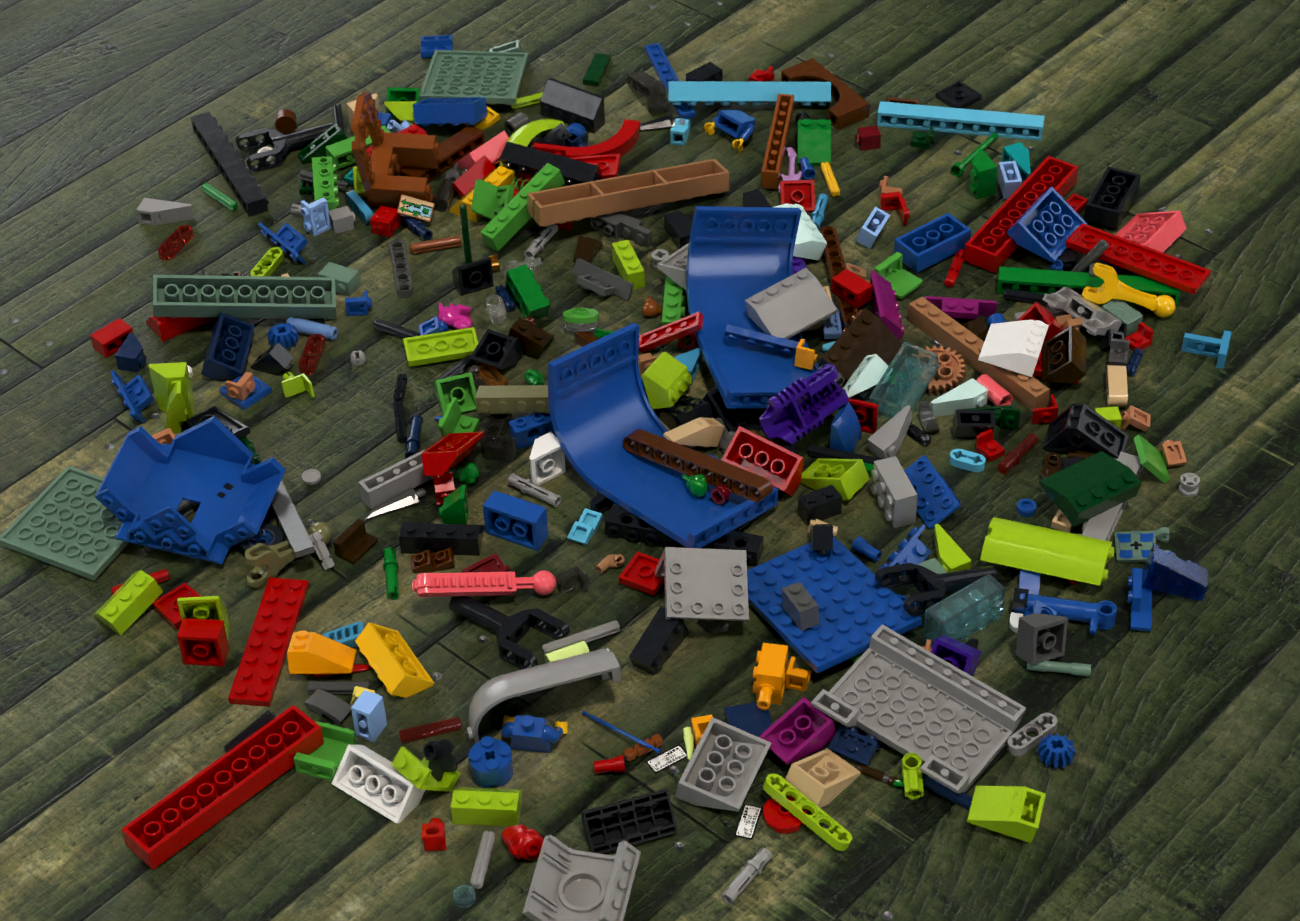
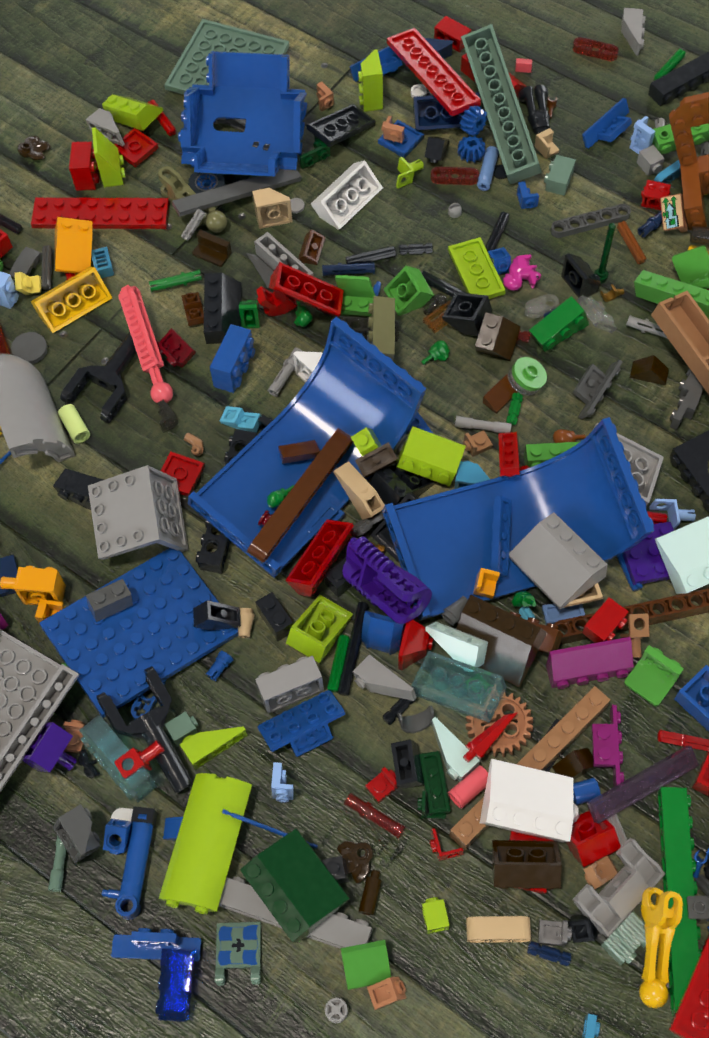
camera: 85 degrees right, 20 degrees up
lime slope [166,381,187,435] -> none
lime beam [250,247,284,276] -> none
light grey axle [542,620,620,654] -> none
lime brick [612,240,645,290] -> none
light grey wheel [651,249,669,271] -> none
blue bracket [878,524,932,577] -> none
medium azure beam [949,449,986,472] -> none
black axle [1004,289,1048,305] -> none
blue tile [1016,499,1037,517] -> none
black bracket [1043,403,1129,459] -> none
nougat bracket [1121,405,1151,432] -> none
red bracket [1124,322,1154,351] -> none
none -> dark grey tile [11,332,47,364]
none -> dark brown plate [18,136,51,160]
none -> light grey slope [86,108,125,146]
none -> red bracket [114,740,165,779]
none -> blue piece [222,809,318,849]
none -> tan slope [252,188,292,229]
none -> light blue bracket [271,762,294,802]
none -> reddish brown slope [278,440,320,464]
none -> reddish brown slope [298,229,326,265]
none -> white slope [311,160,383,230]
none -> lime slope [351,427,382,456]
none -> dark brown panel [355,442,398,479]
none -> red plate [387,28,481,116]
none -> blue gear [460,106,488,136]
none -> red bar [463,712,518,763]
none -> green piece [512,591,537,607]
none -> clear purple plate [587,746,699,824]

